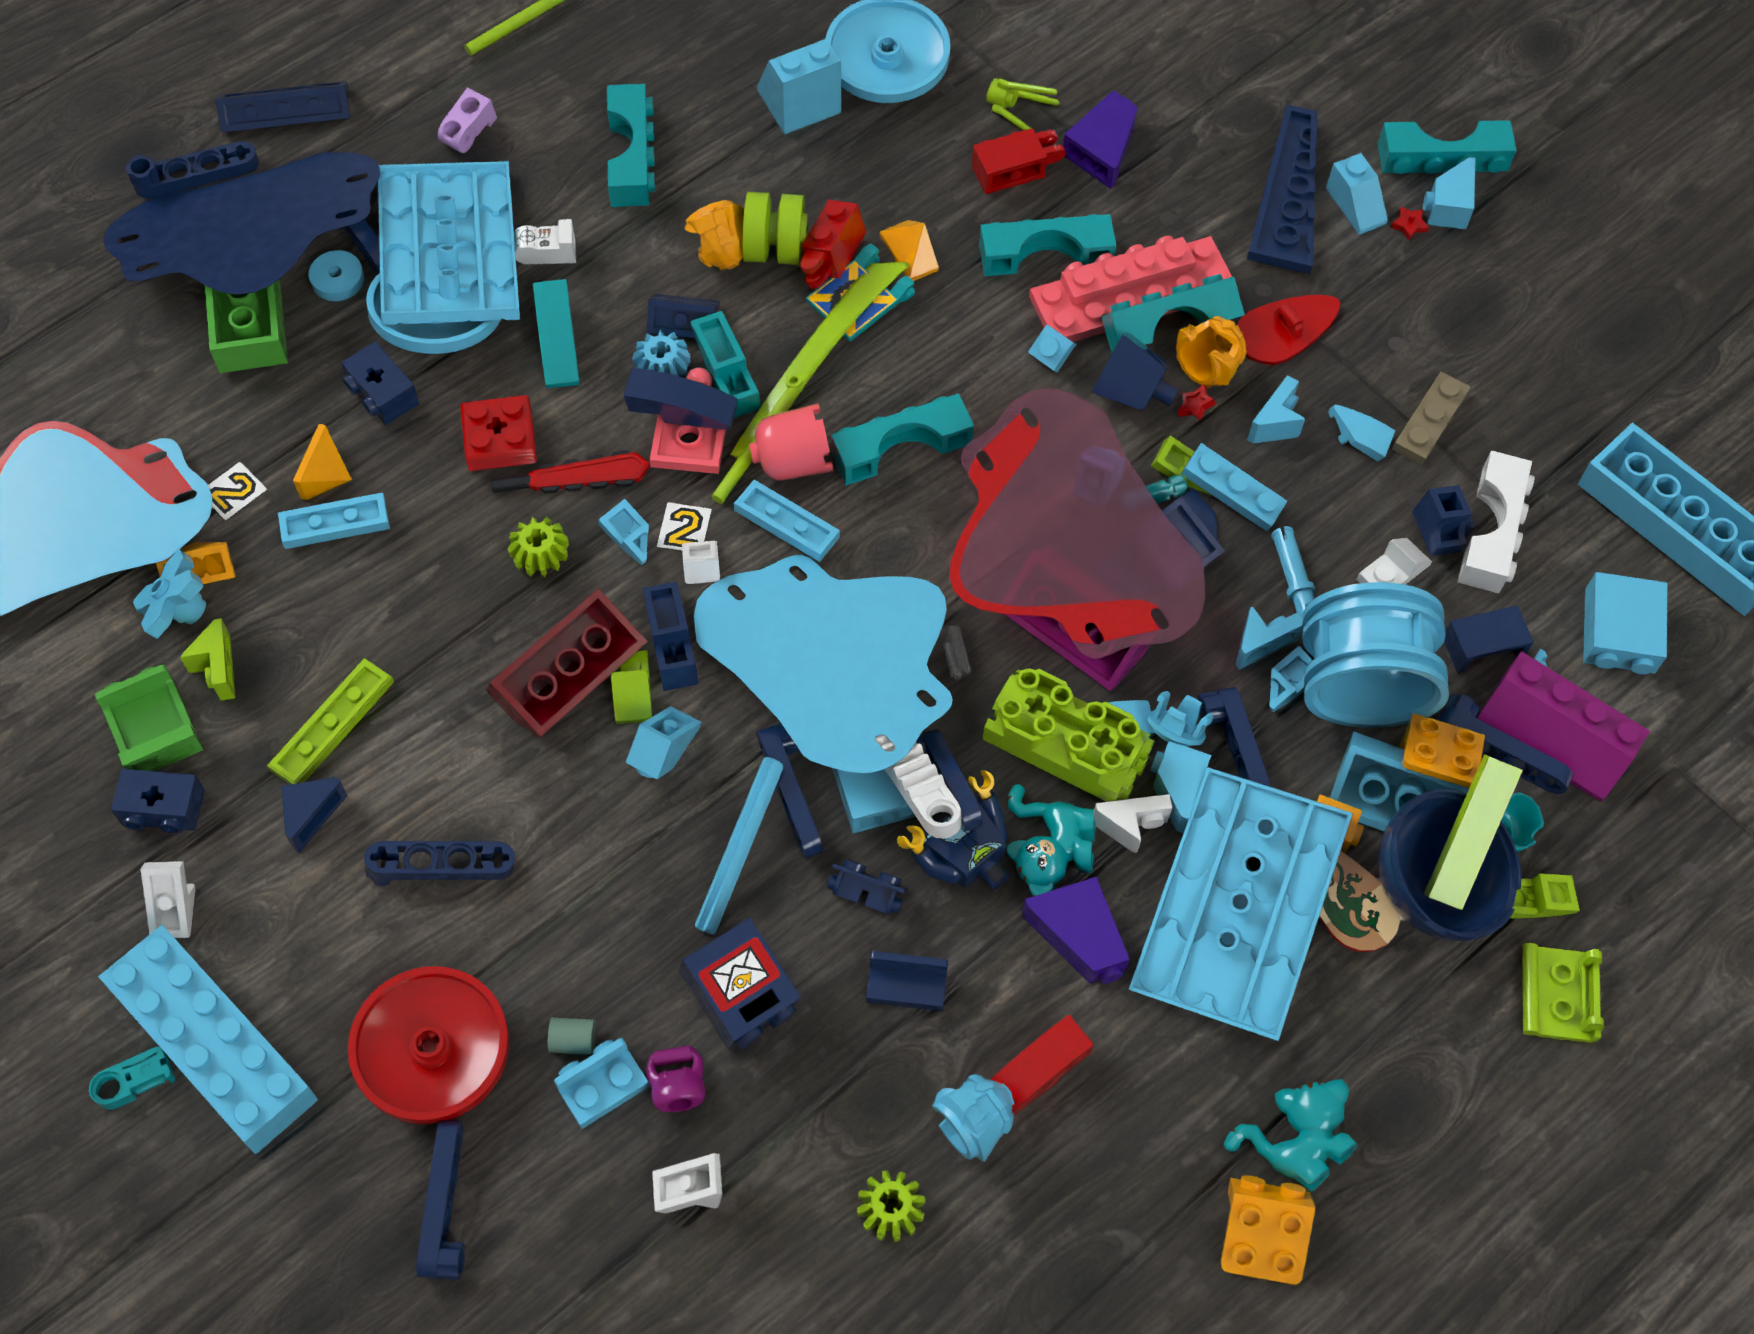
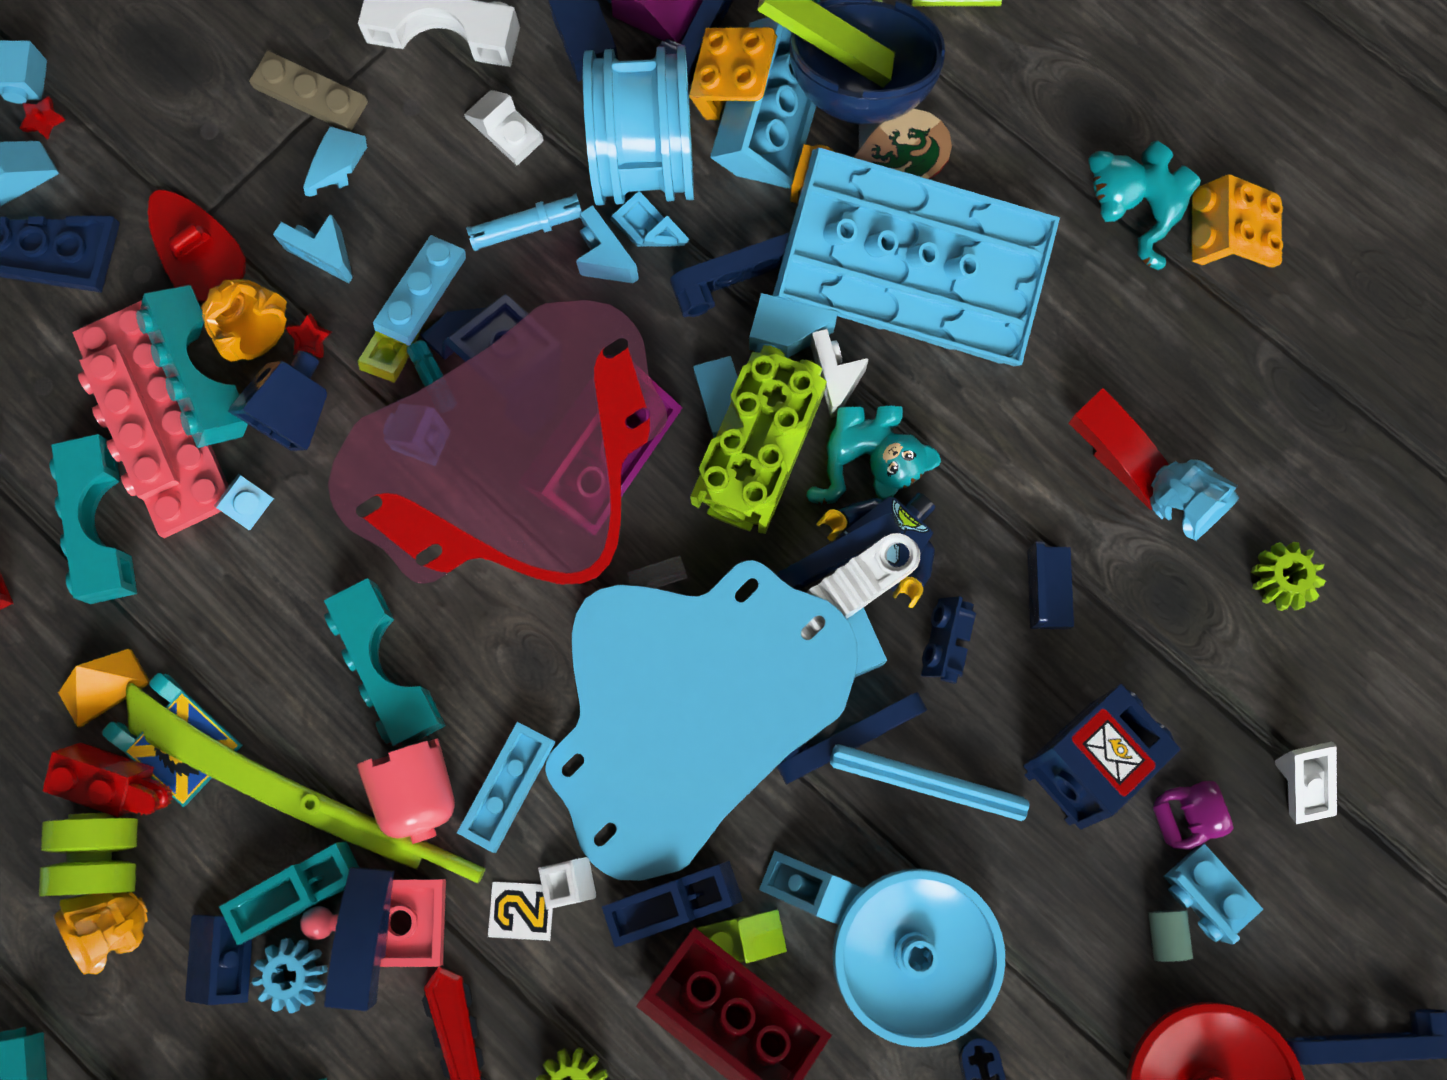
camera: 90 degrees left, 15 degrees up
medium azure slope [598,499,649,565] -> none
dark purple slope [1022,877,1130,984] -> none
medium azure piece [1148,691,1213,747] -> none
dark blue brick [1412,485,1475,556] -> none
none -> medium azure dish [833,869,1005,1047]

